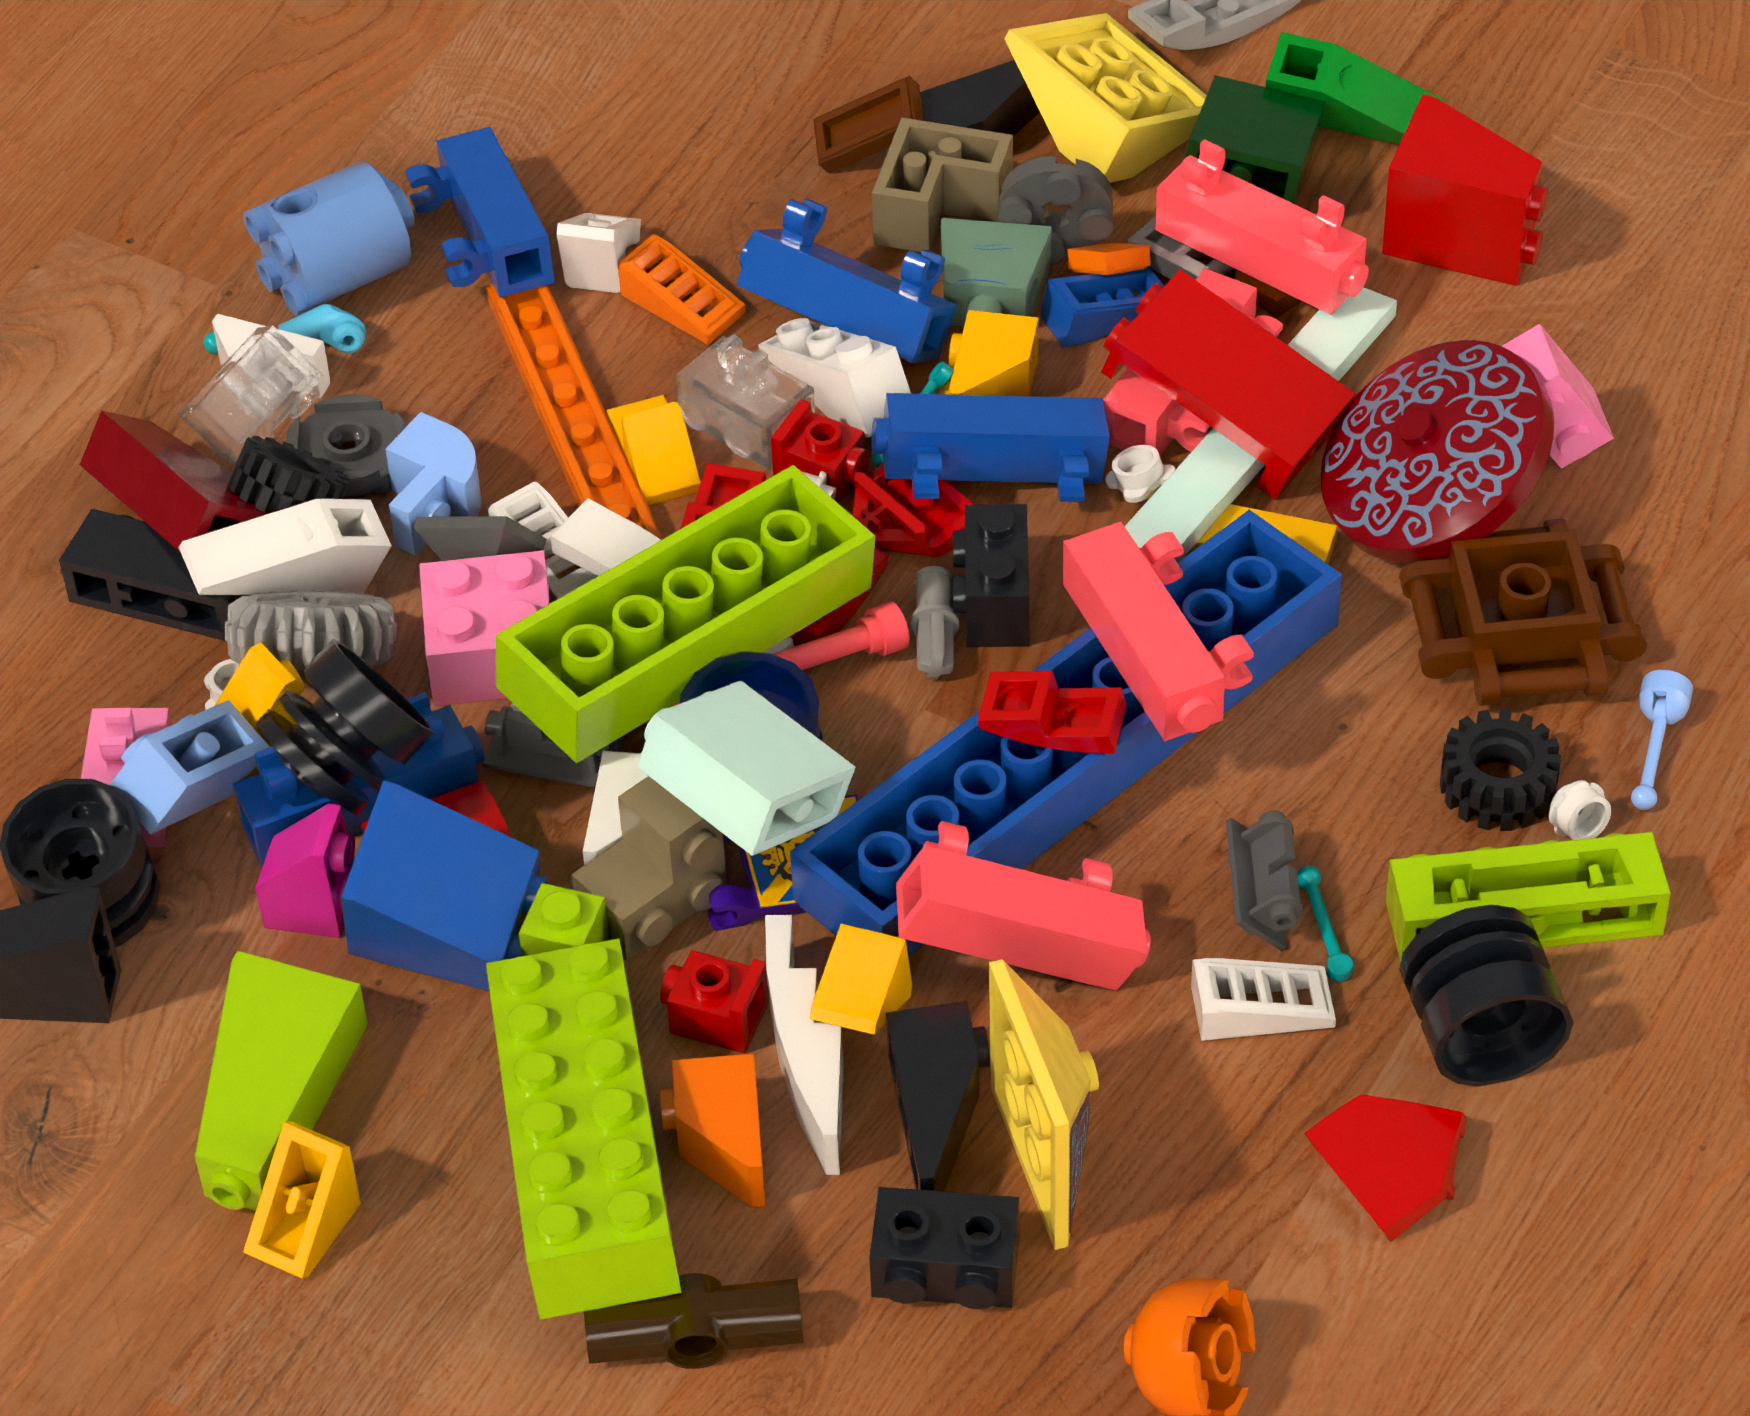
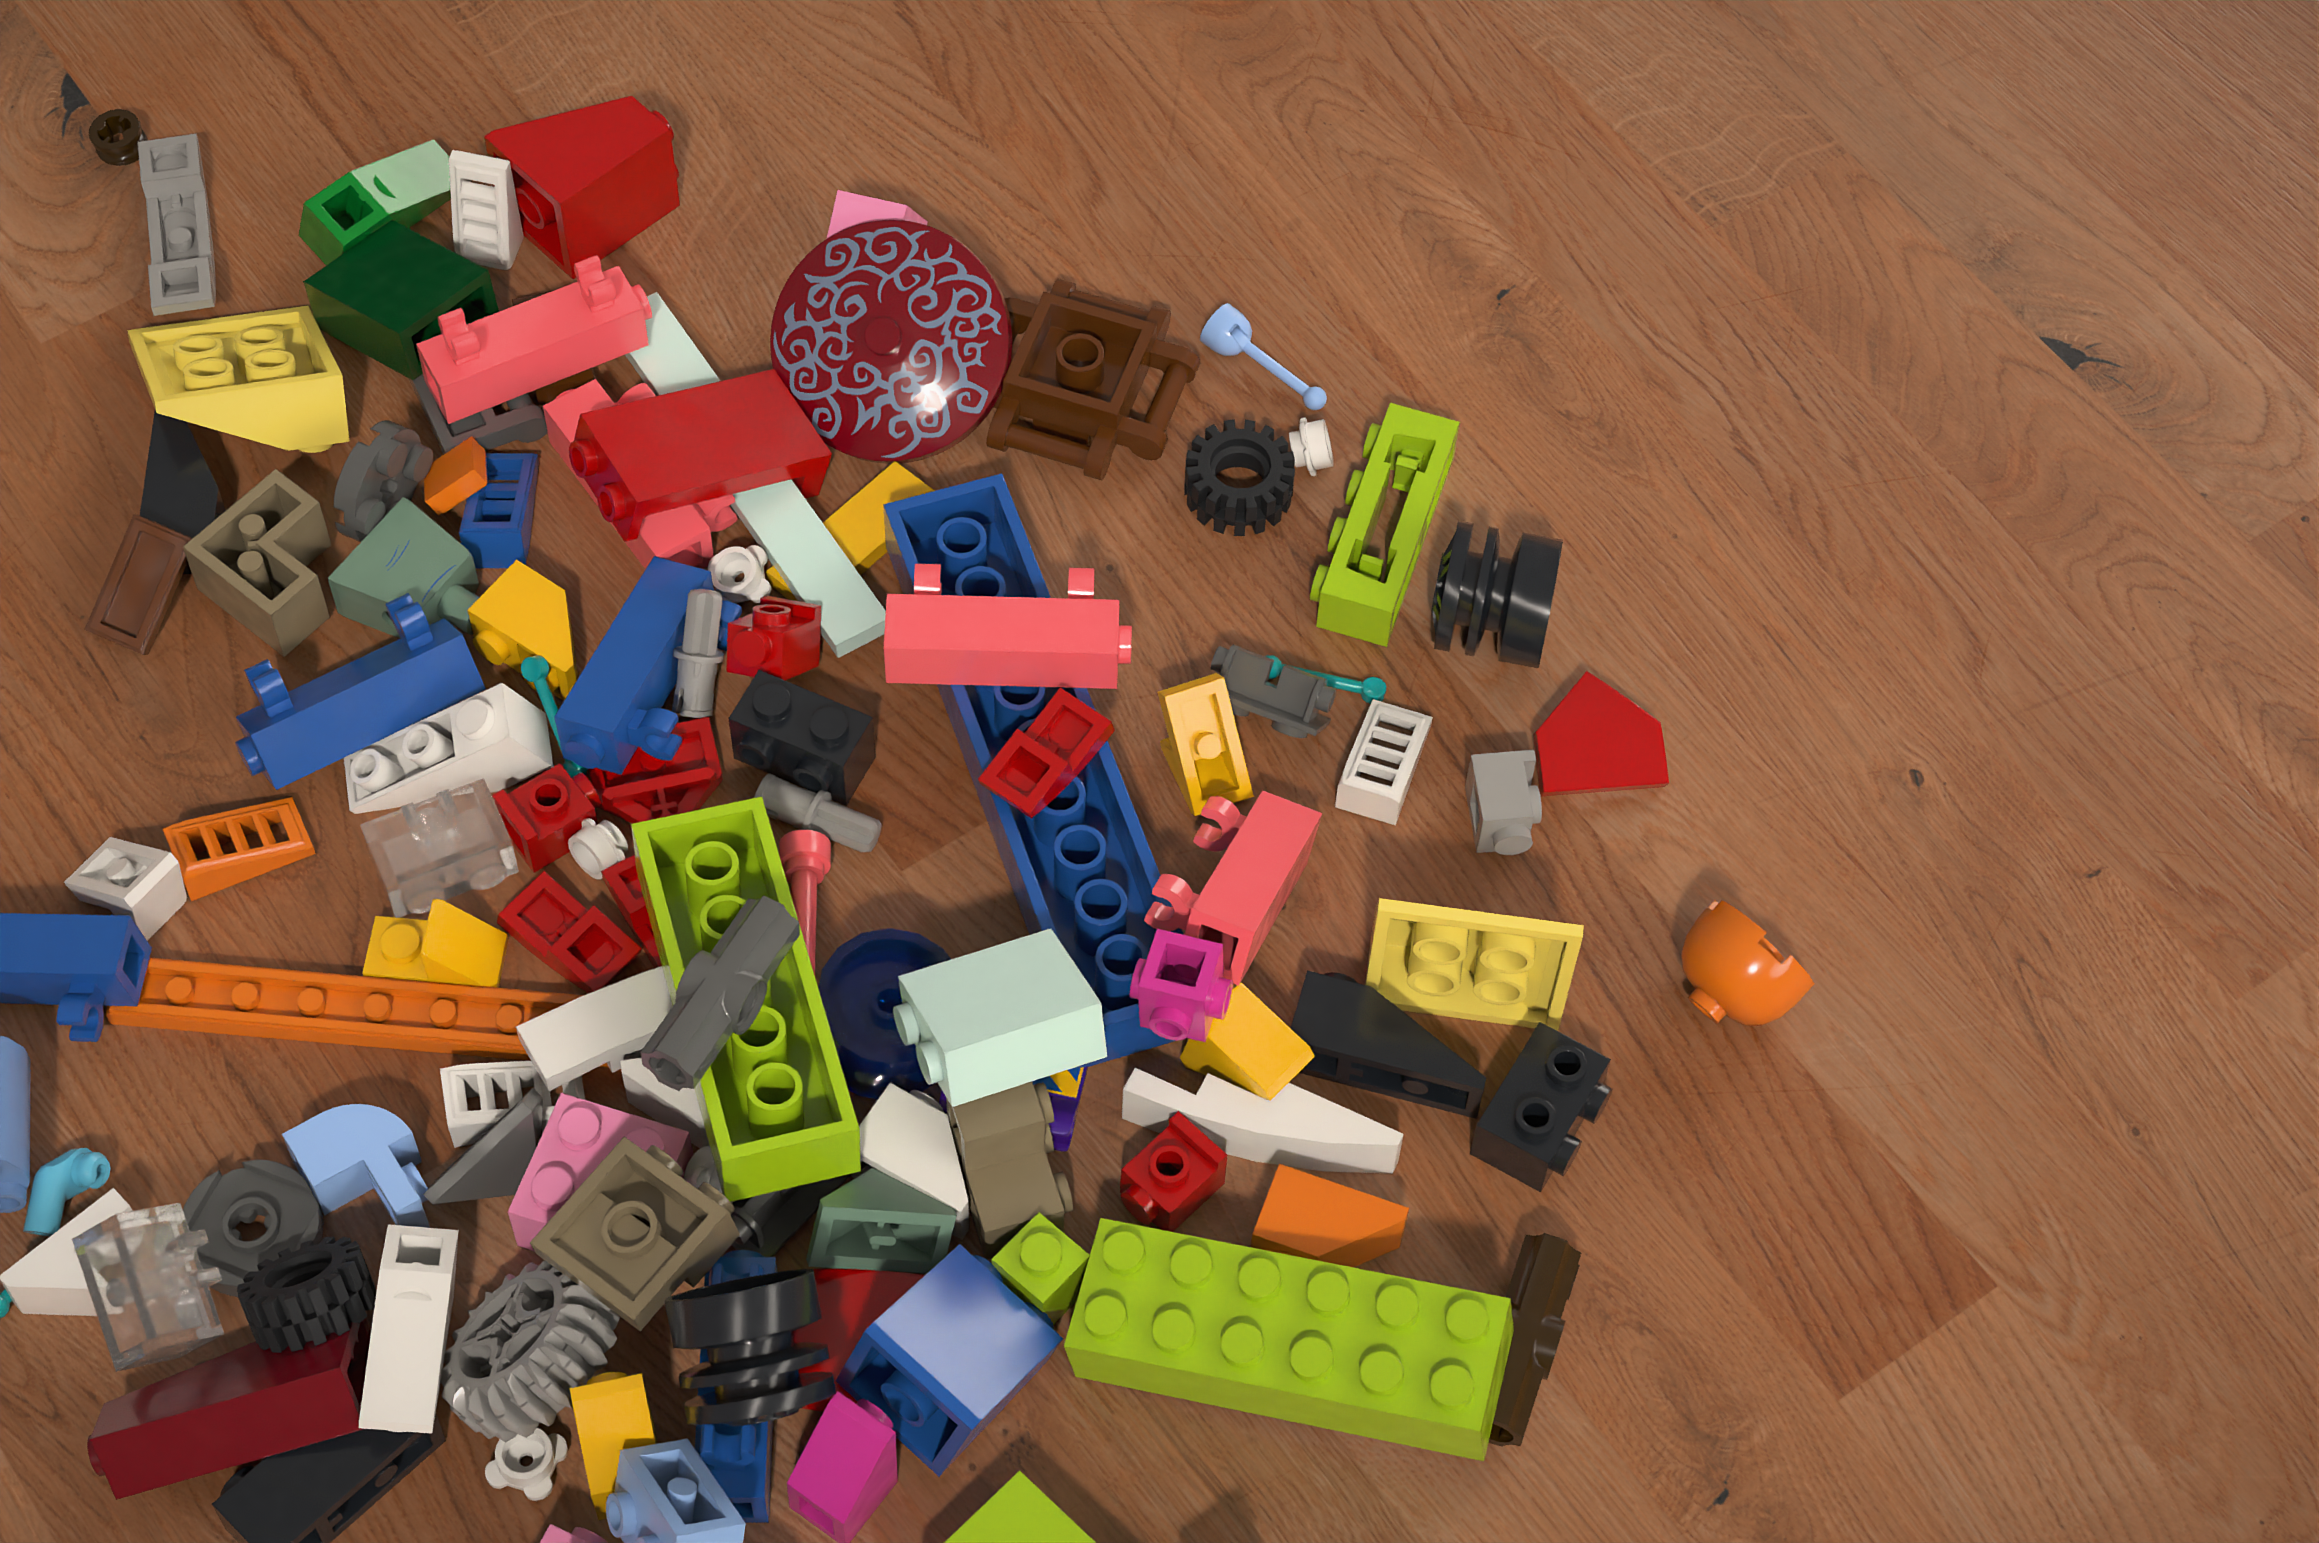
camera: 70 degrees left, 10 degrees up
none -> white slope [449,150,524,270]
none -> dark tan plate [530,1137,740,1331]
none -> dark grey piece [641,896,800,1091]
none -> light grey axle [672,589,724,718]
none -> red brick [726,596,821,681]
none -> sand green slope [806,1168,957,1273]
none -> dark pink brick [1130,929,1233,1042]
none -> yellow slope [1157,673,1254,816]
none -> light grey brick [1465,750,1542,855]

